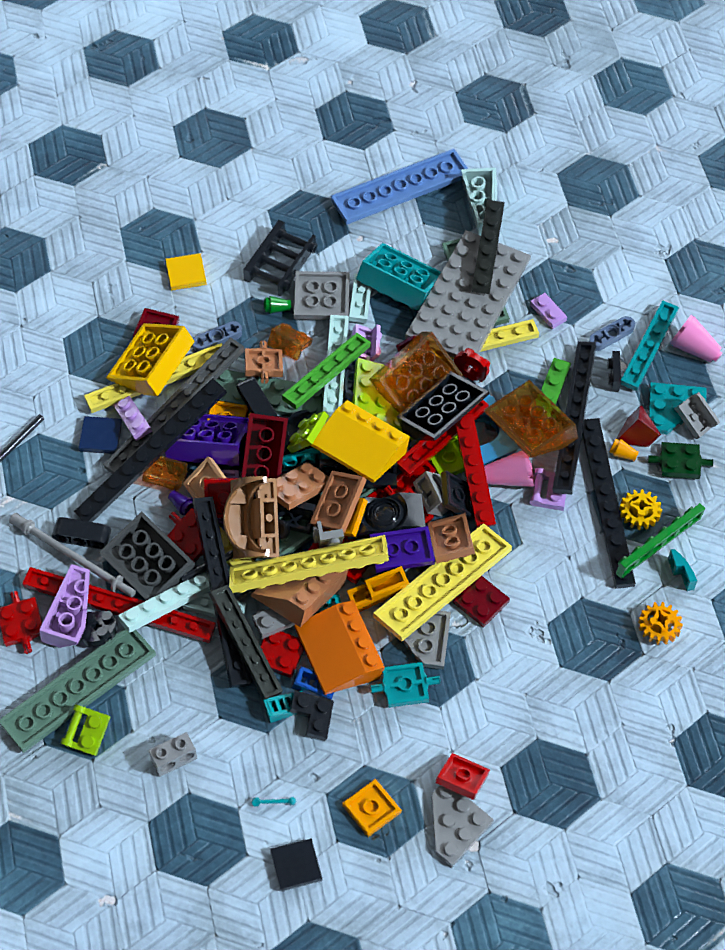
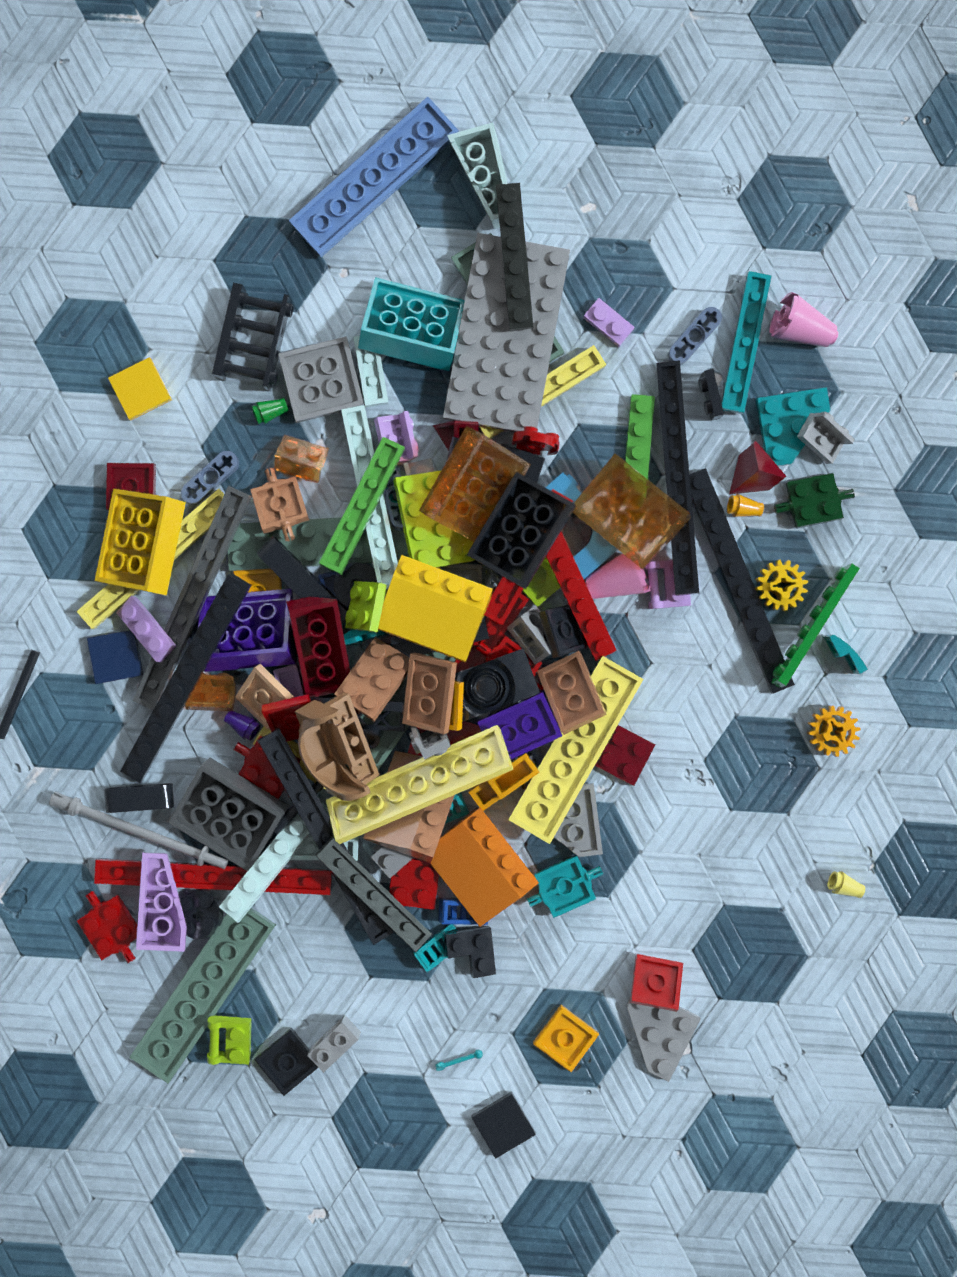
camera: 15 degrees left, 30 degrees up
none -> black tile [254,1027,319,1096]
none -> light yellow cone [827,871,865,898]

